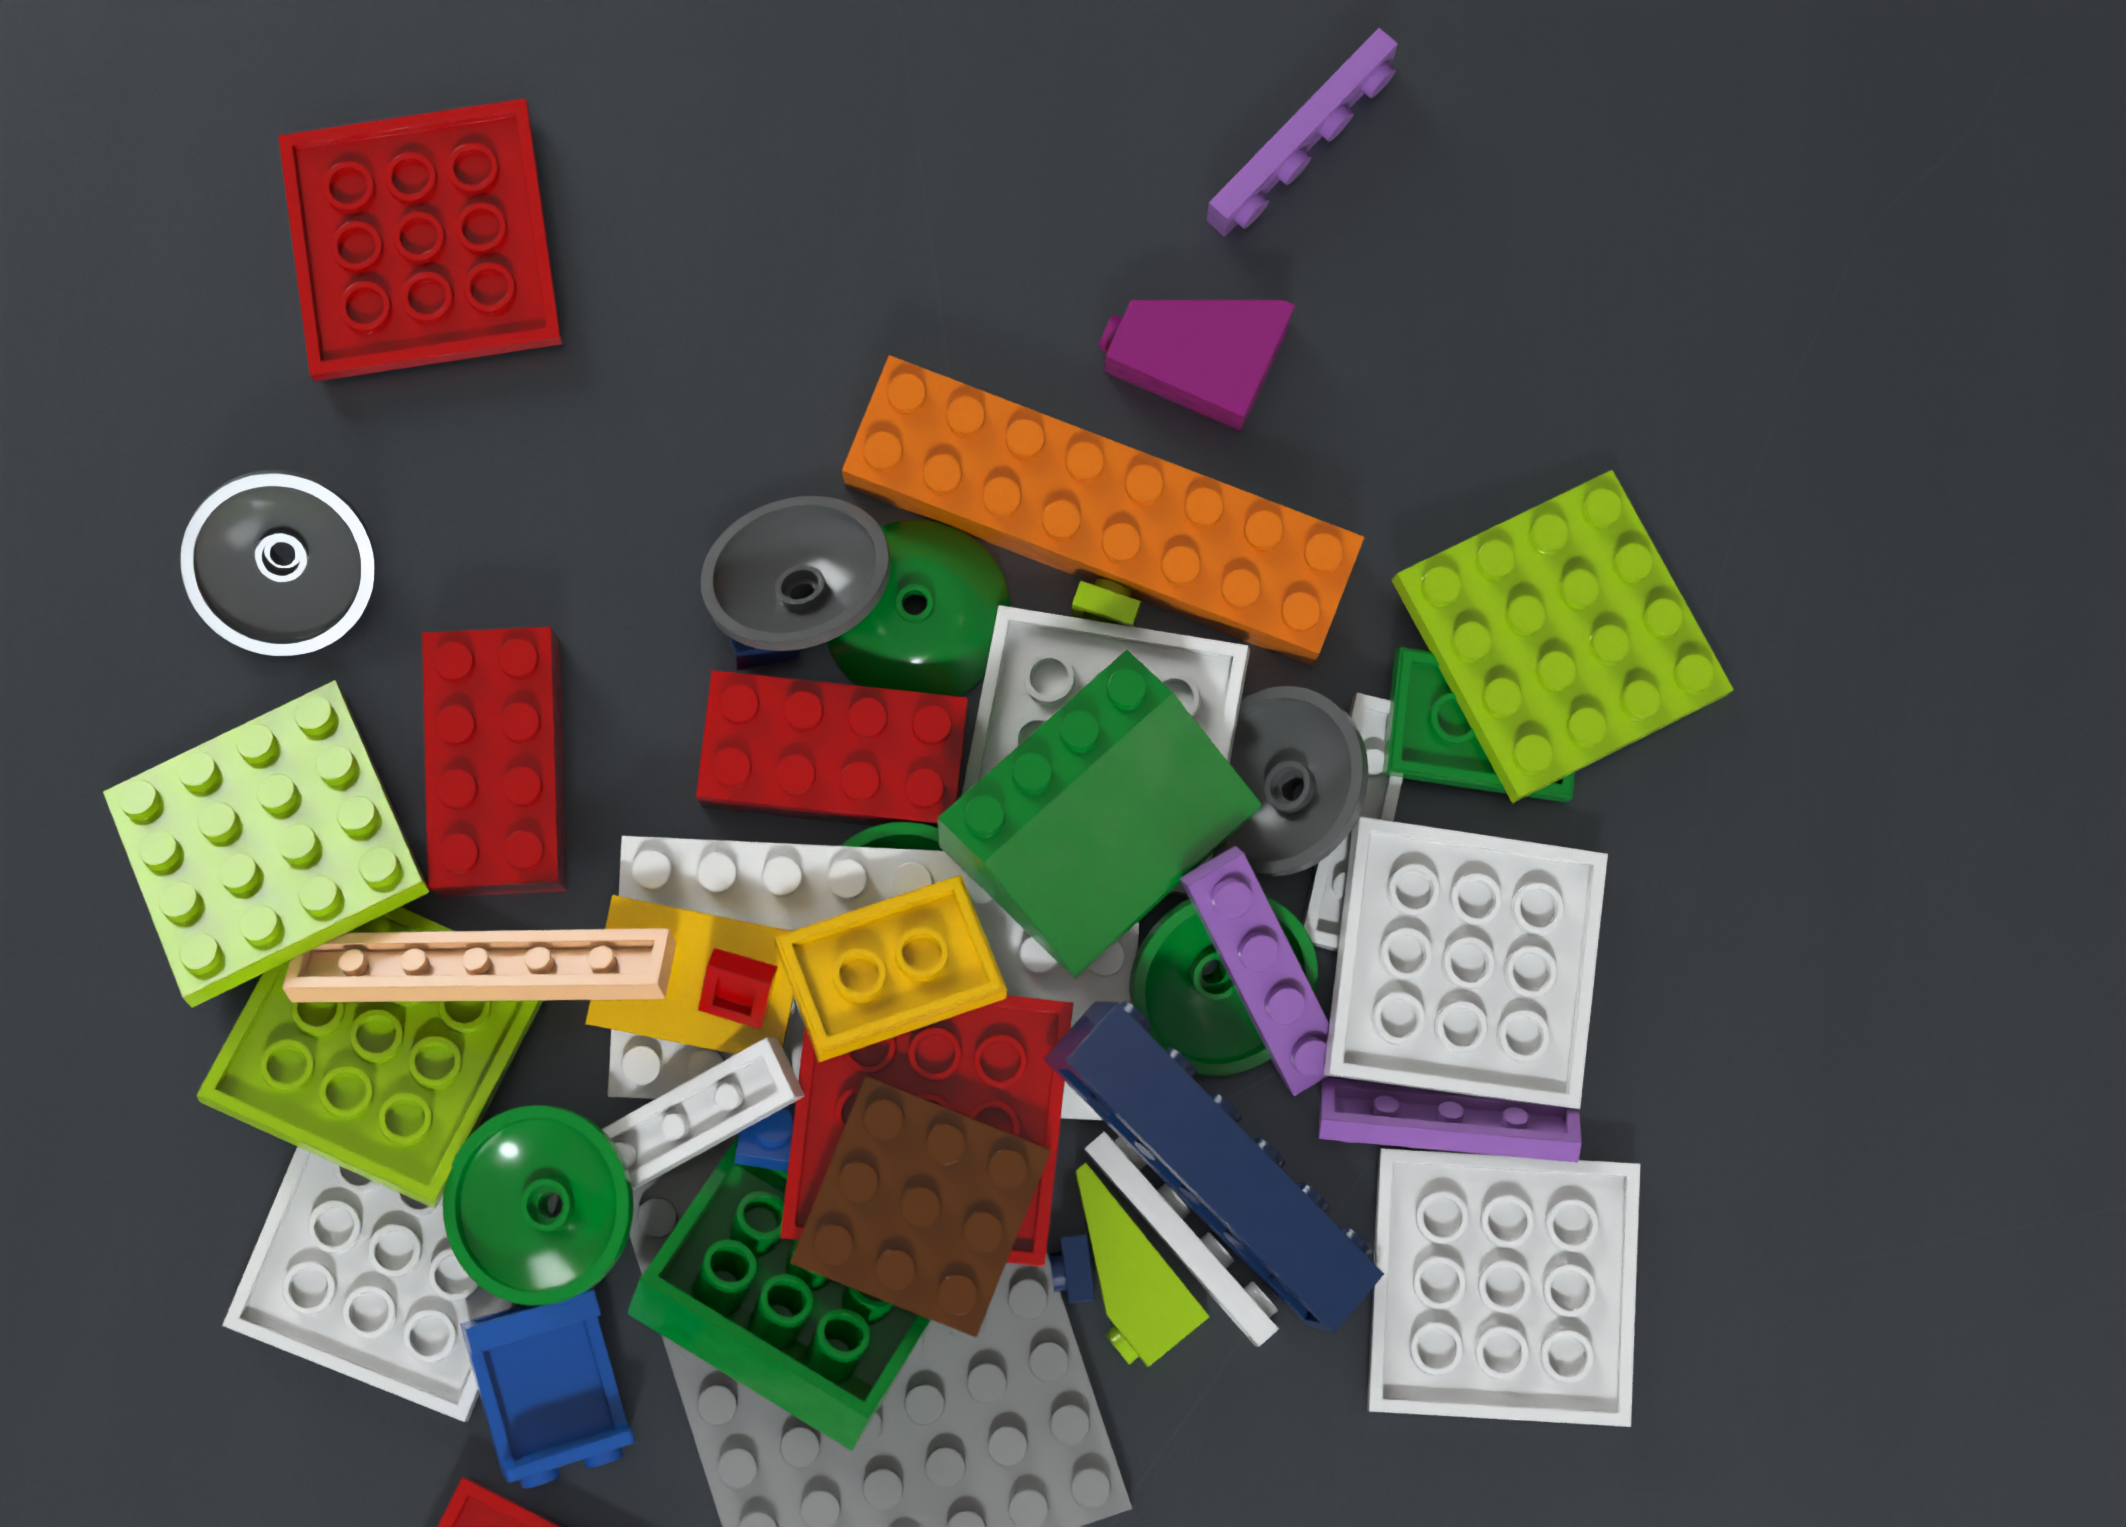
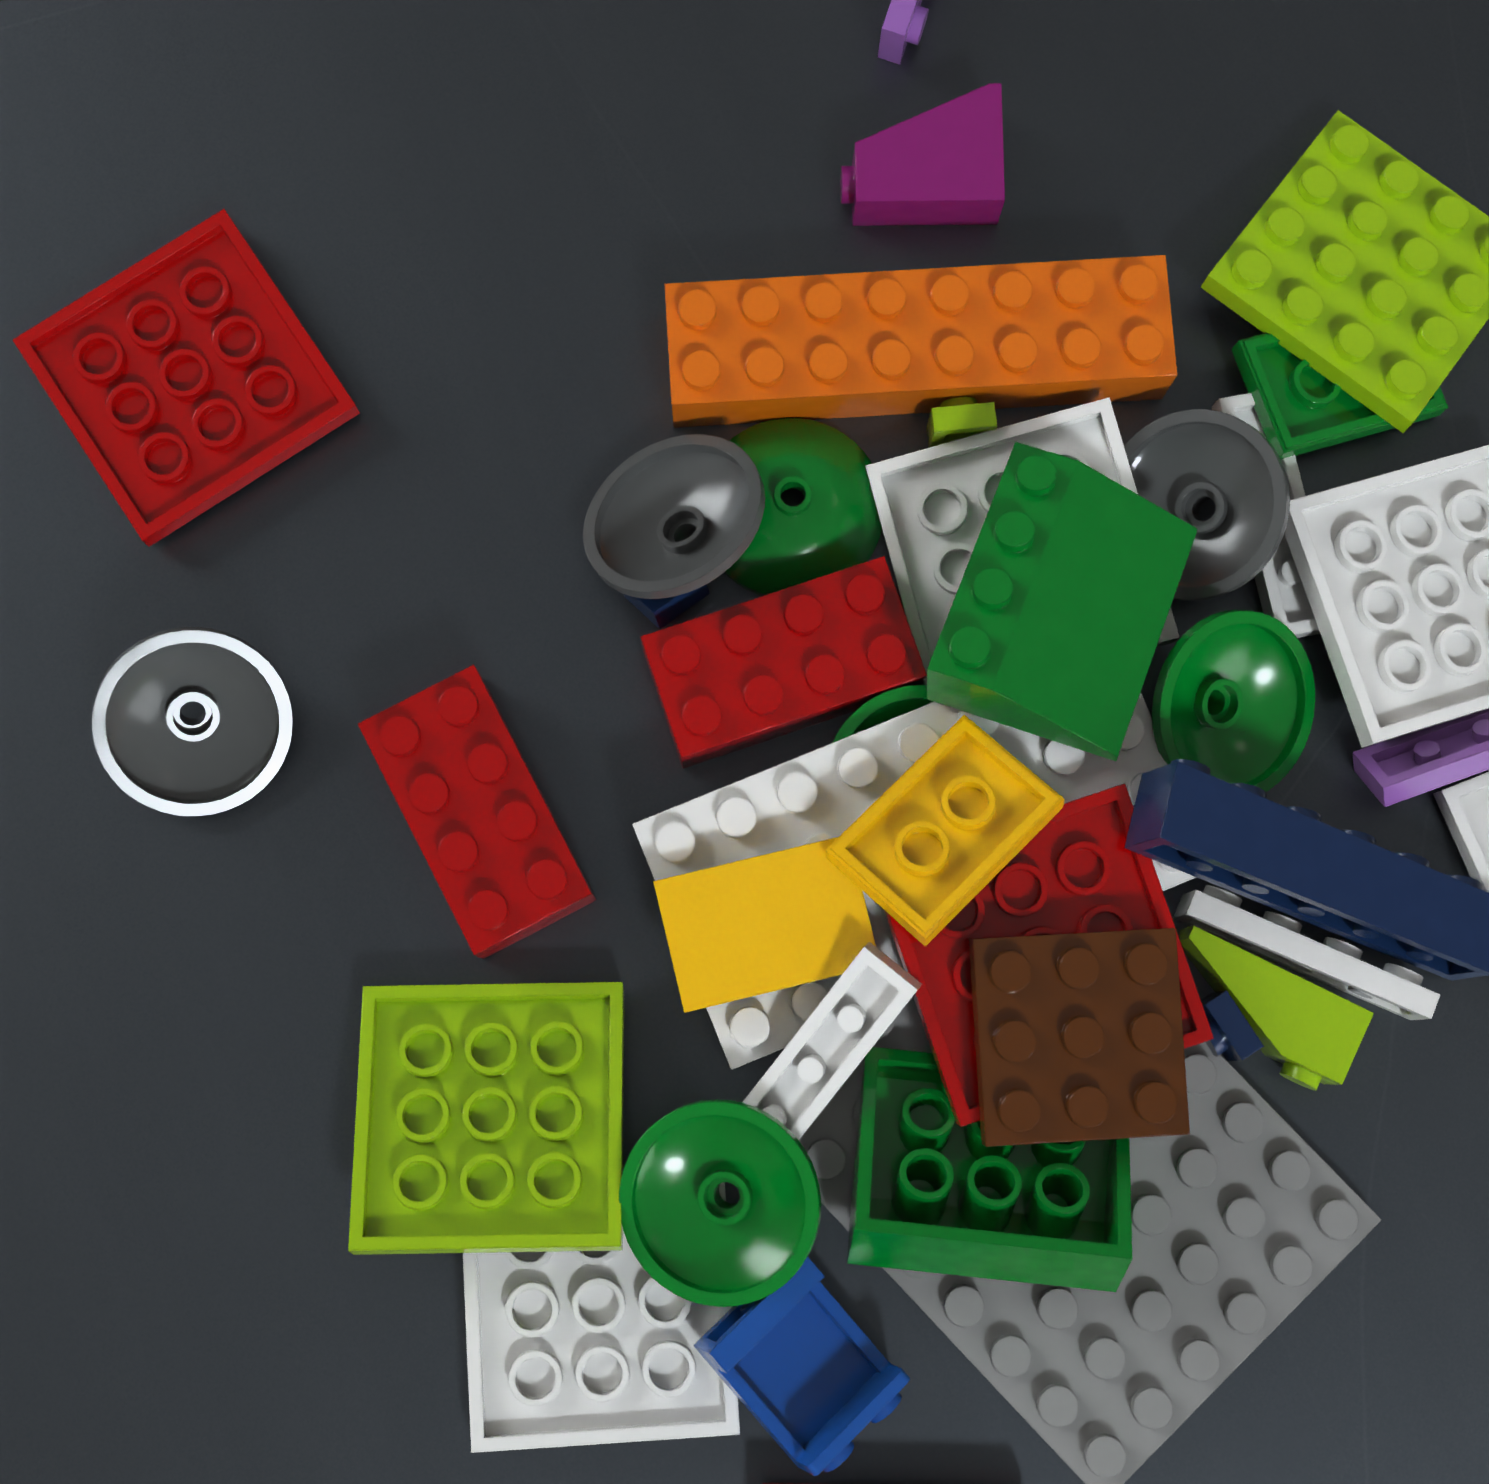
camera: 25 degrees left, 0 degrees up
plate [103,680,429,1008] -> none
light nougat plate [282,929,676,1002] -> none
red plate [698,947,778,1029] -> none
blue plate [734,1103,796,1172] -> none
medium lavender plate [1179,846,1329,1096] -> none

